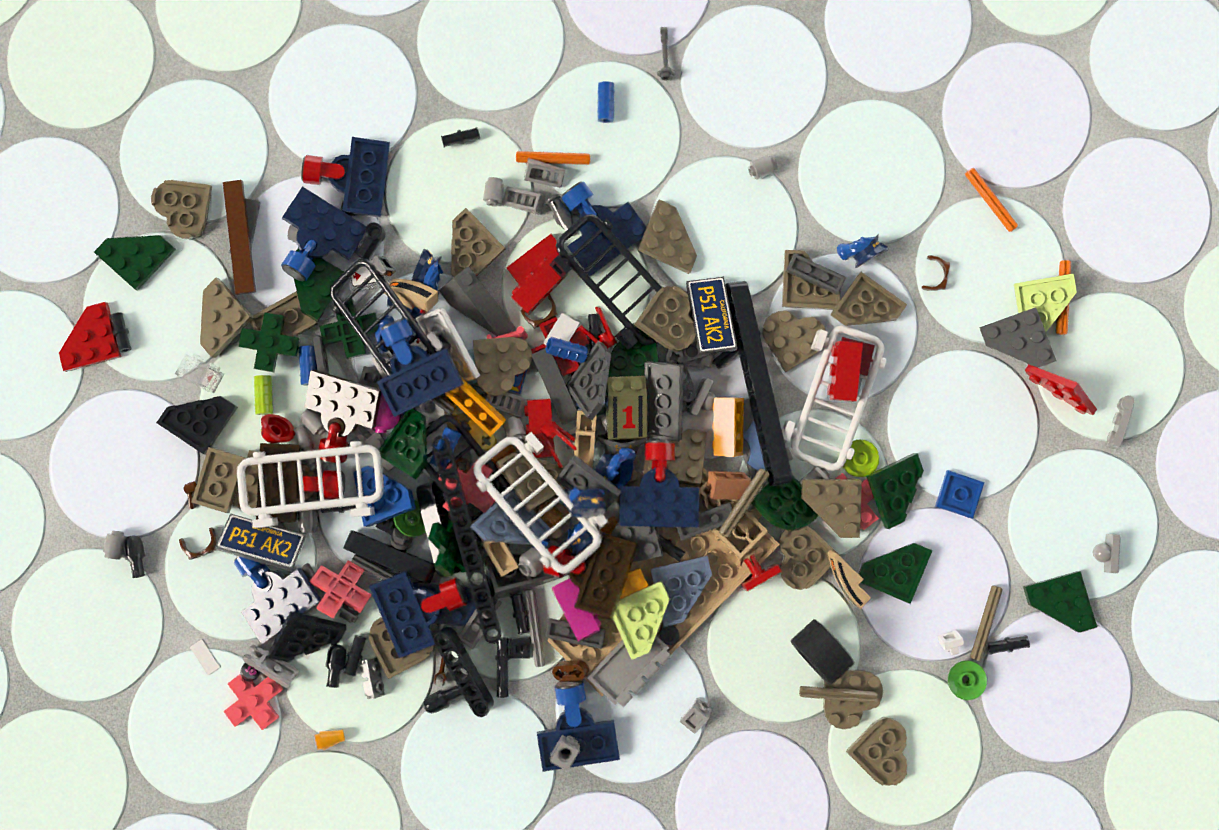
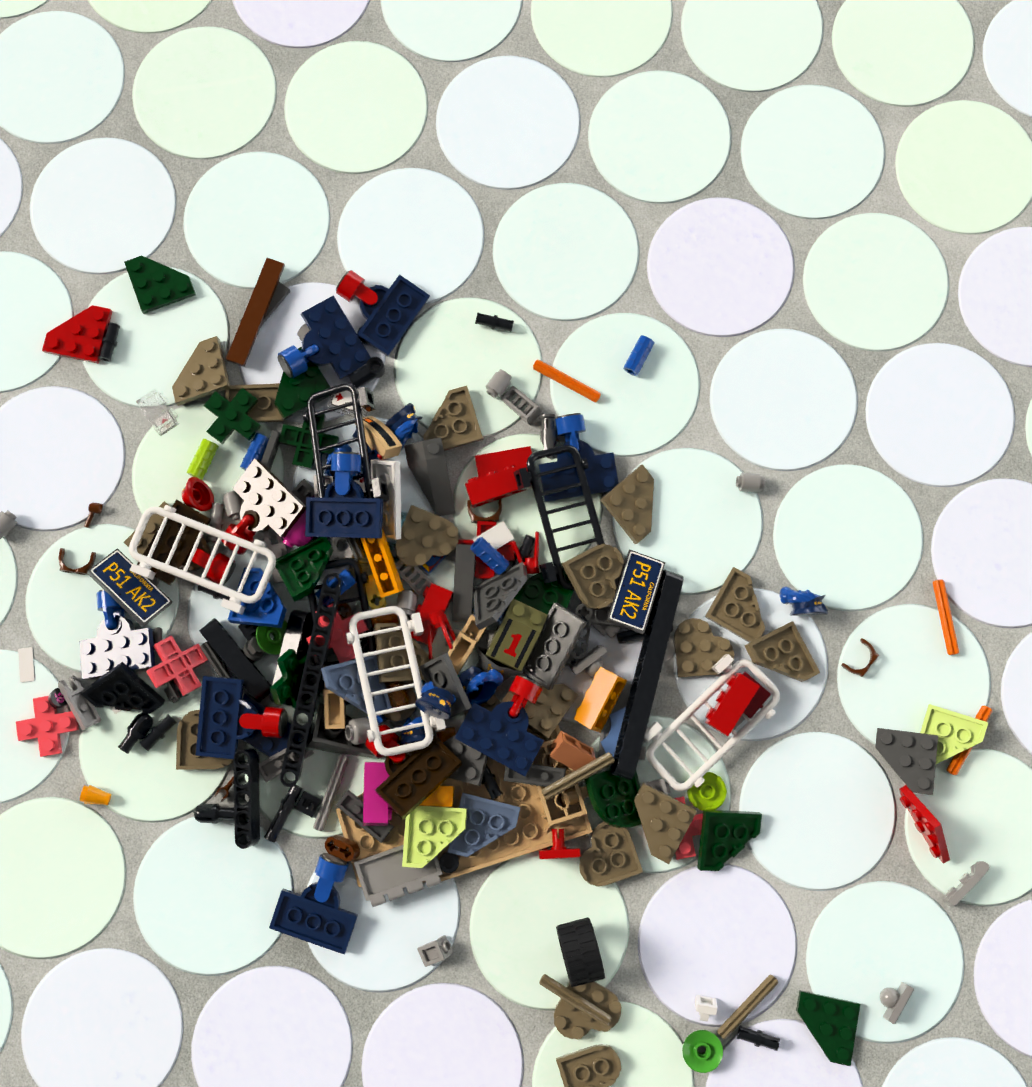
camera: 25 degrees right, 5 degrees down
black arm [123,535,145,578] -> none
dark tan plate [151,180,212,239] -> none
black plate [156,396,238,455] -> none
dark tan plate [191,447,246,513] -> none
dark grey brick [298,509,318,533] -> none
dark grey hinge [359,657,385,699] -> none
coral piece [486,326,528,340] -> none
black pin [510,593,530,635] -> none
light grey slope [524,158,566,188] -> none
light grey brick [550,735,579,771] -> none
dark grey piece [657,27,676,81] -> none
dark grey tile [786,253,846,295] -> none
tan slope [828,550,871,609] -> none
dark green plate [858,543,933,604] -> none
blue tile [935,470,985,519] -> none

